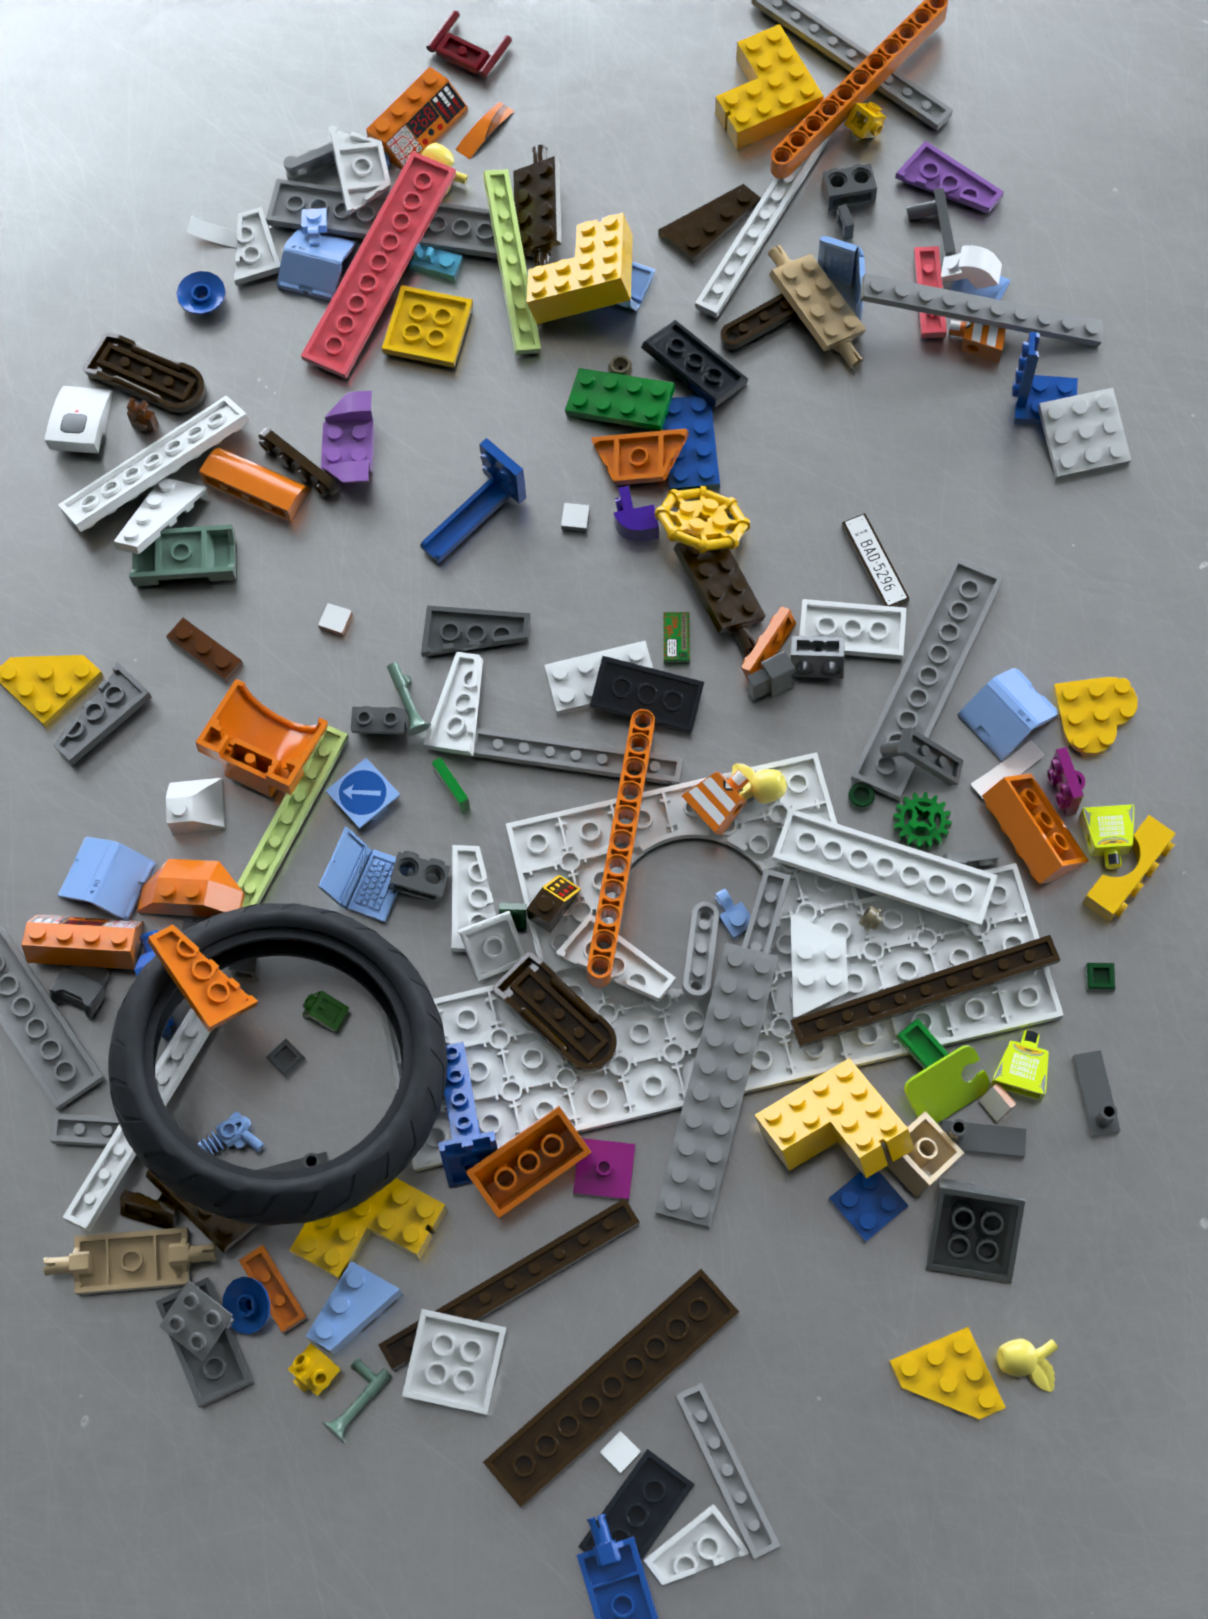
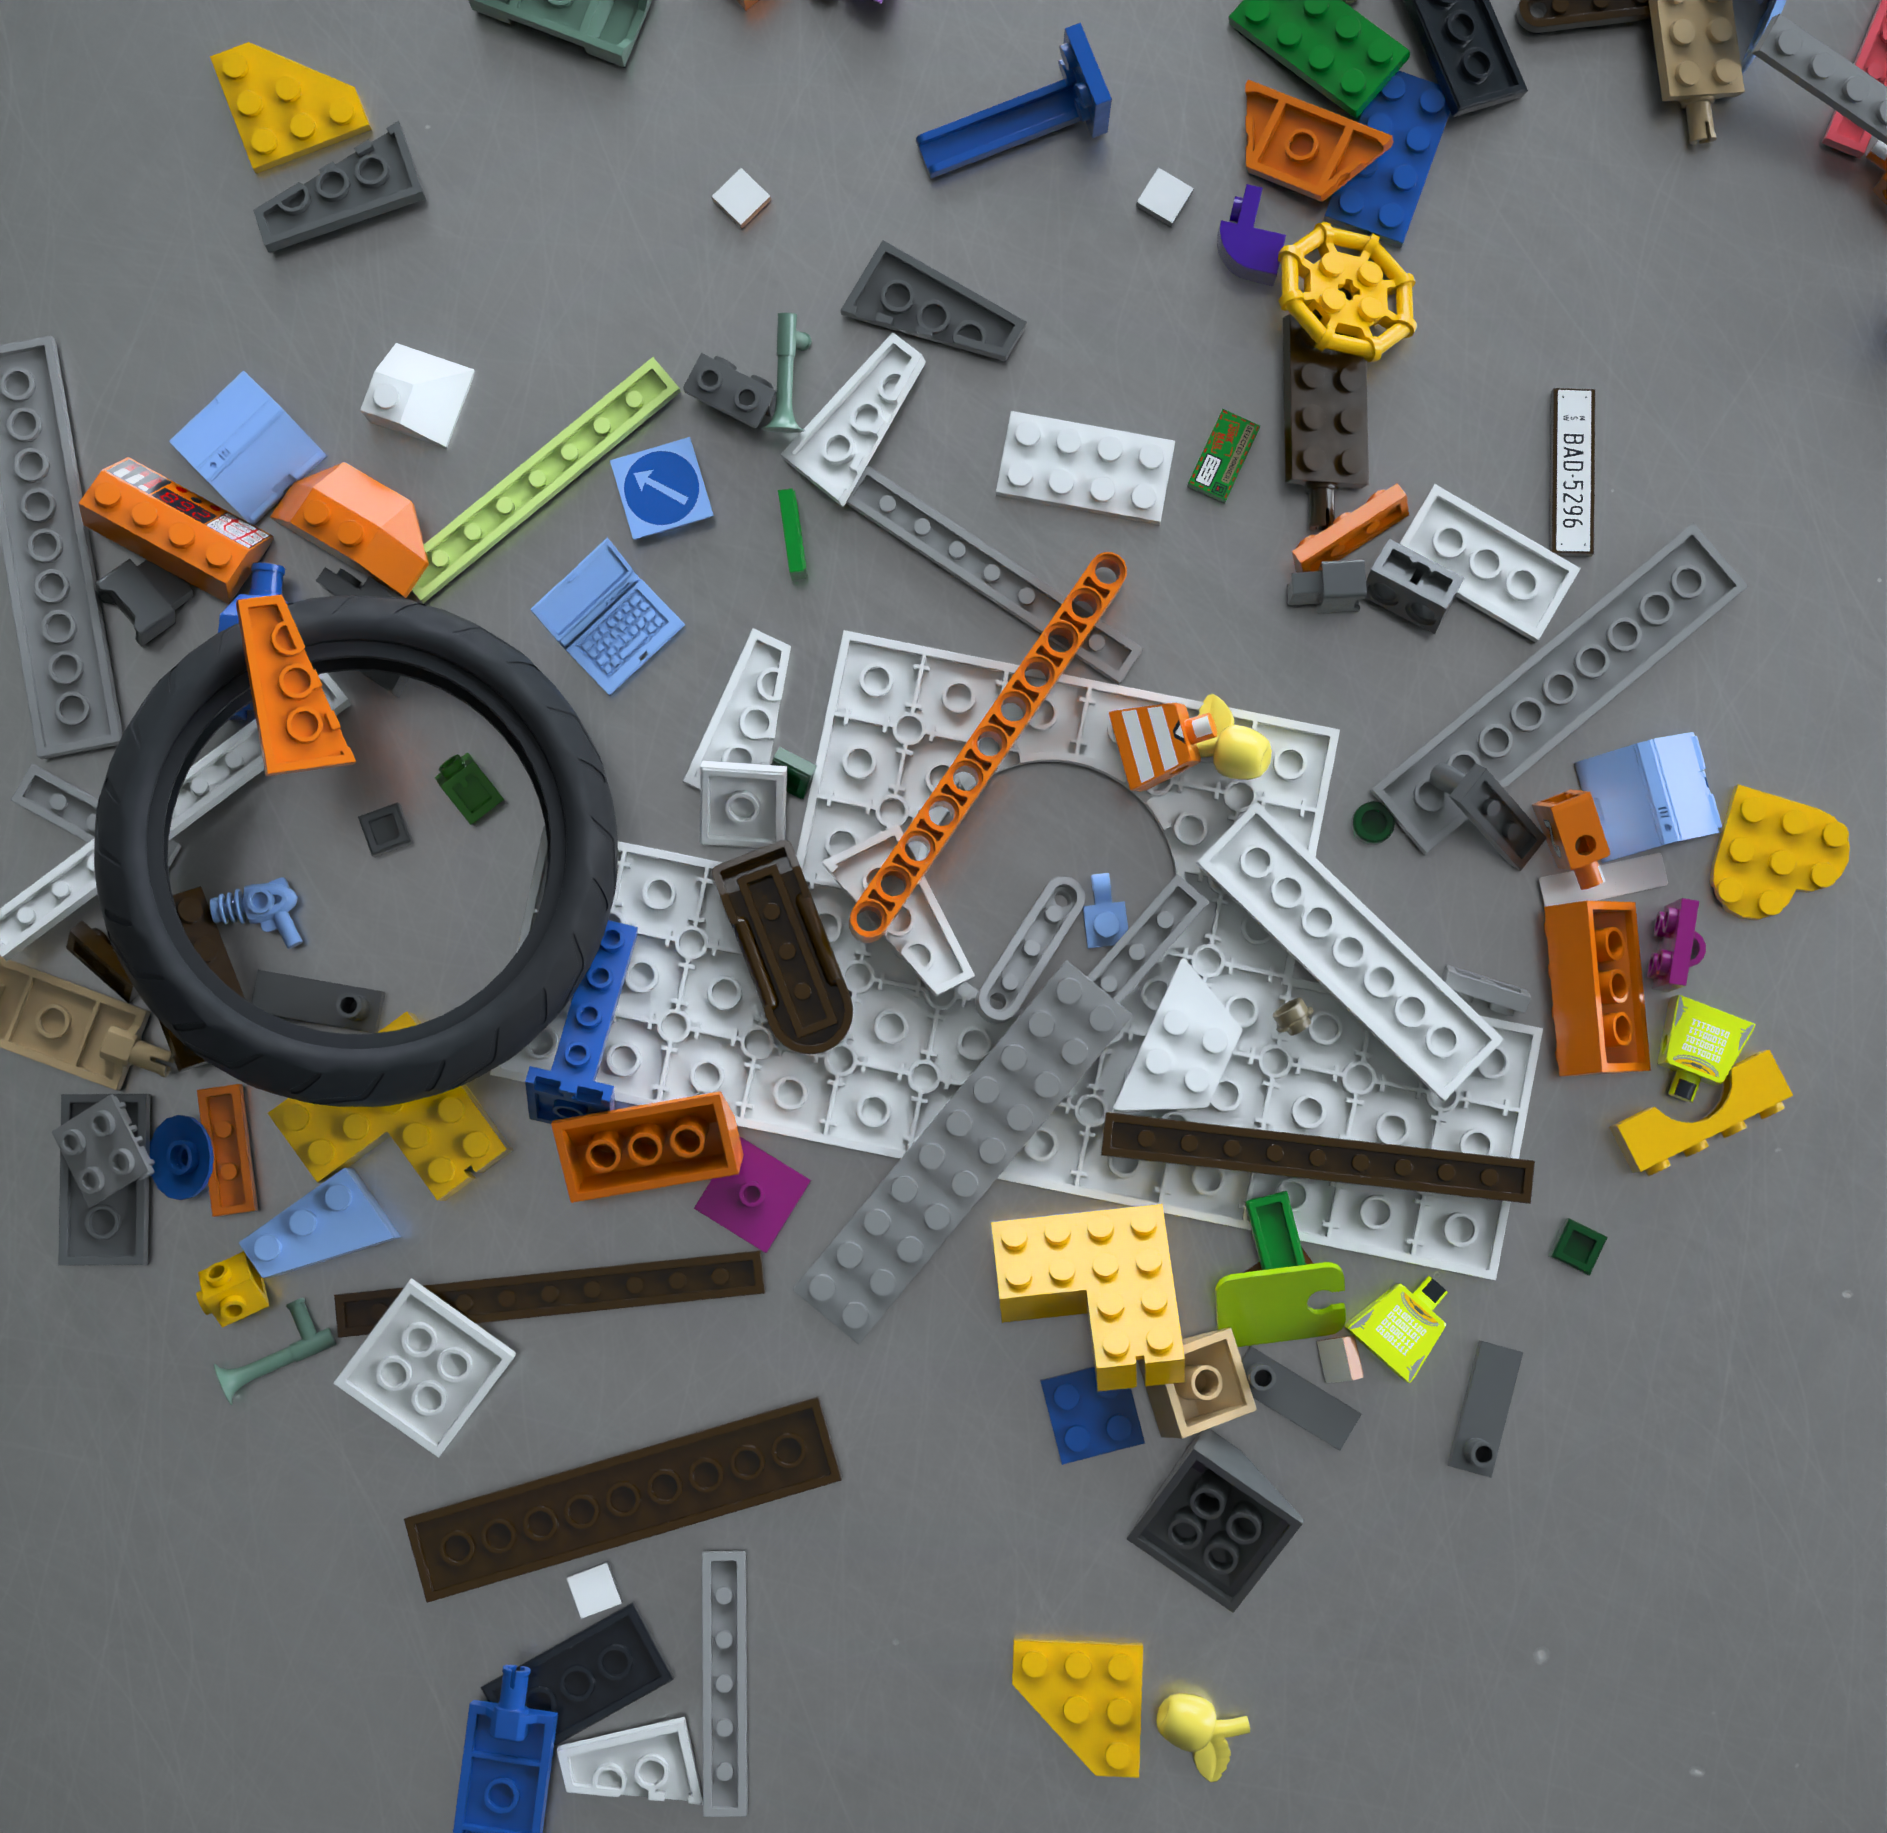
camera: 25 degrees right, 15 degrees up
reddish brown plate [166,618,243,683] -> none
orange piece [195,679,328,798] -> none
dark grey brick [387,851,451,903] -> none
dark brown slope [526,875,581,933] -> none
black tile [589,656,704,733] -> none
green gear [892,792,952,850] -> none
none -> orange torso [1532,789,1610,890]

